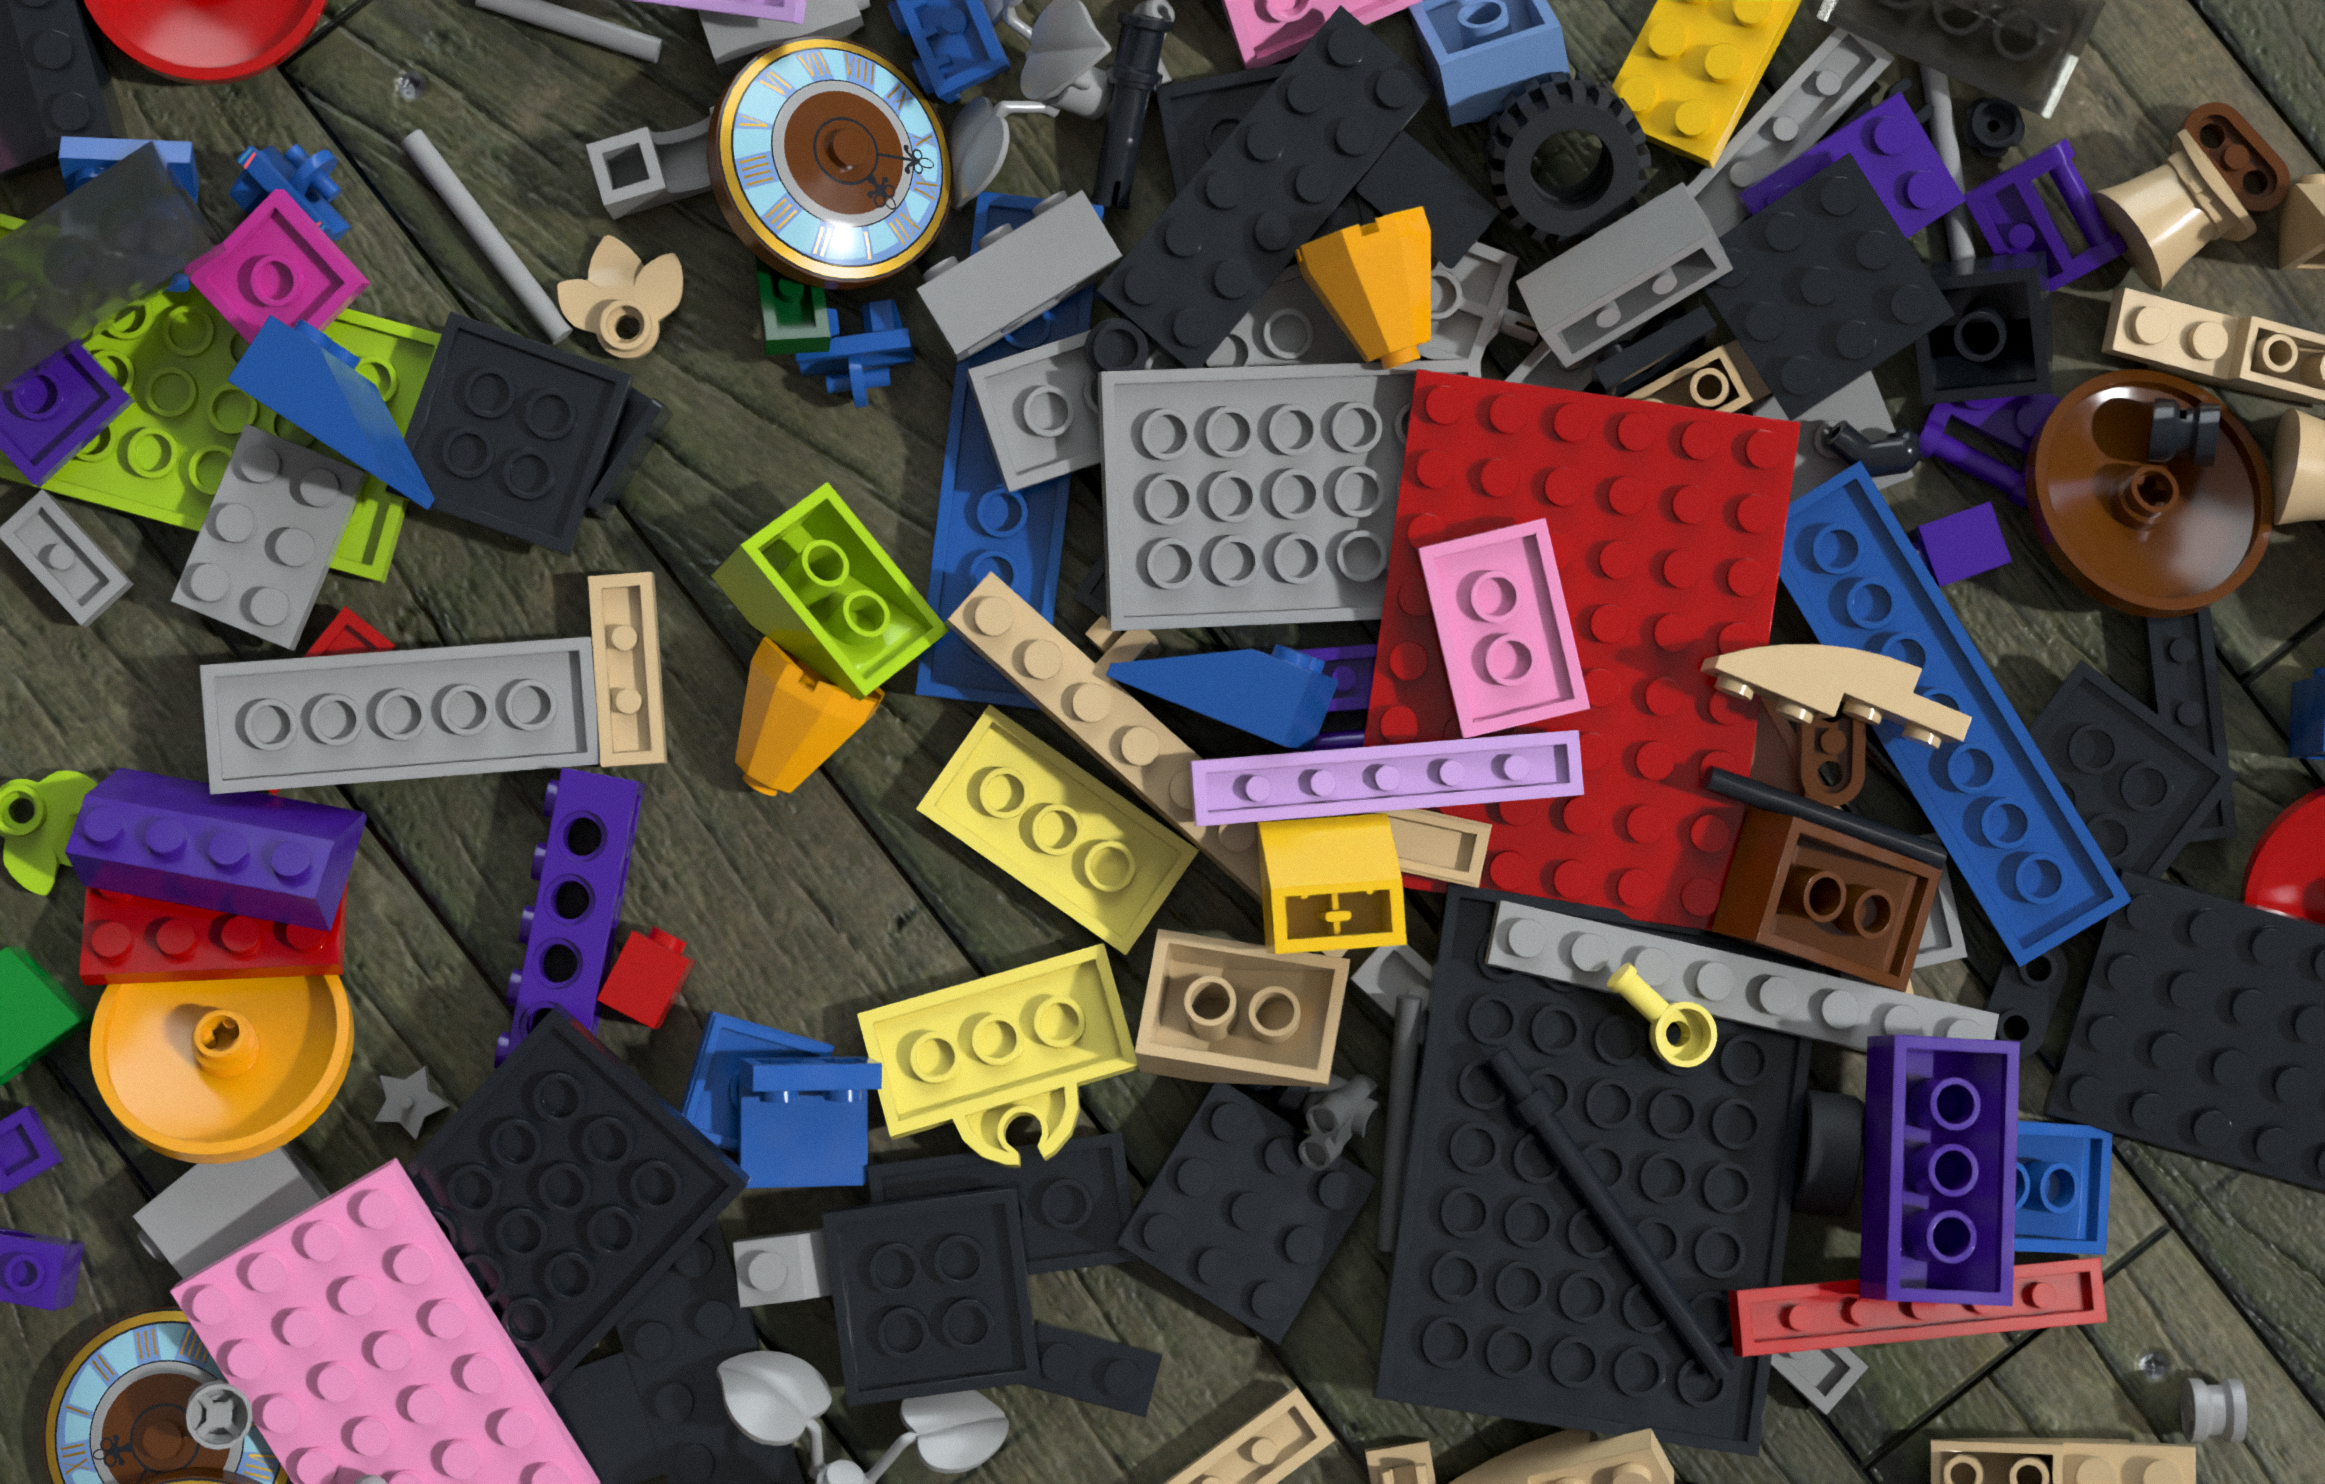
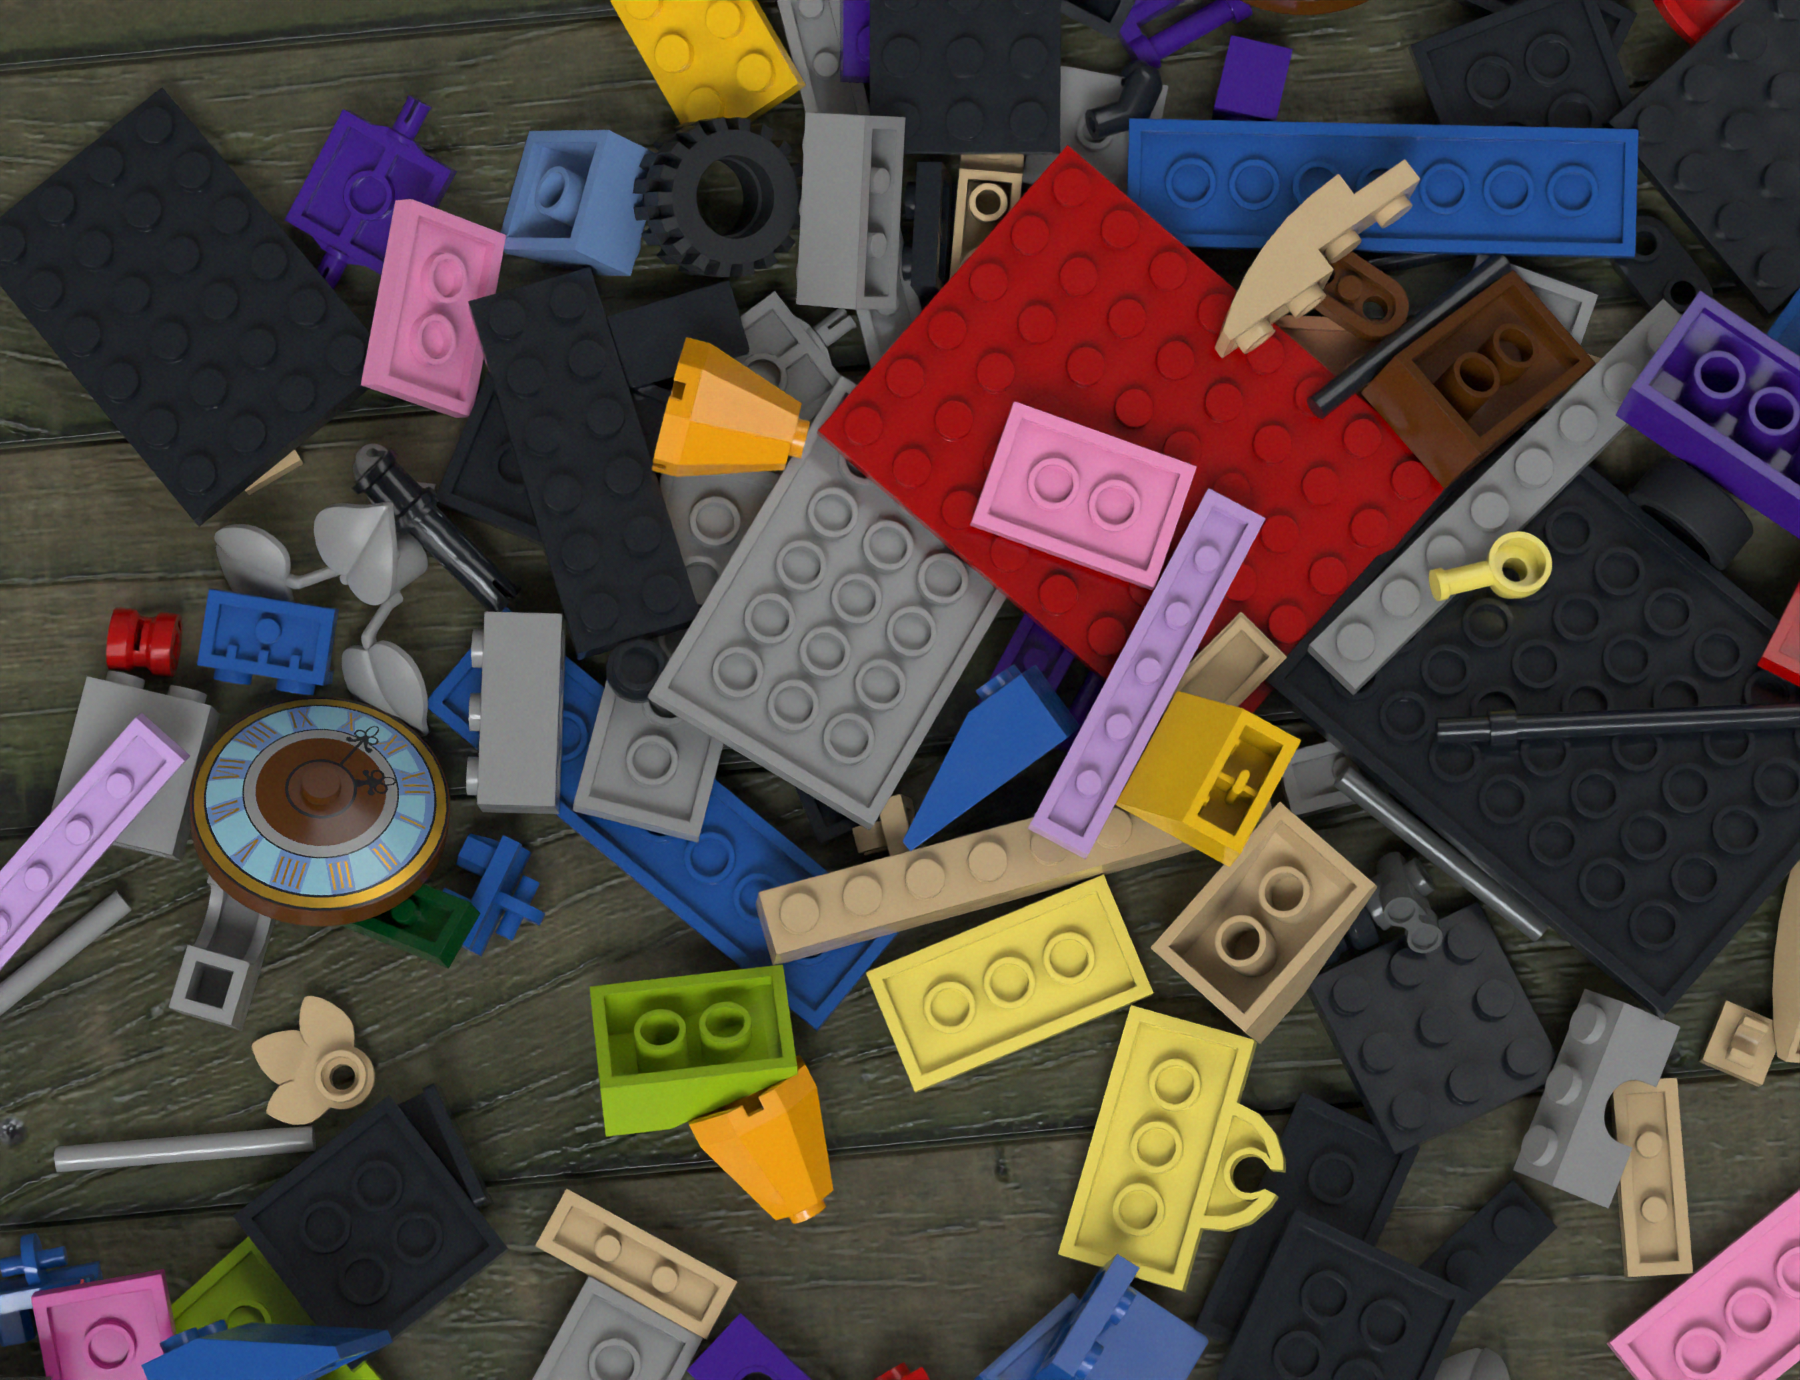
camera: 50 degrees left, 5 degrees down
none -> light grey arch [1513,989,1680,1209]

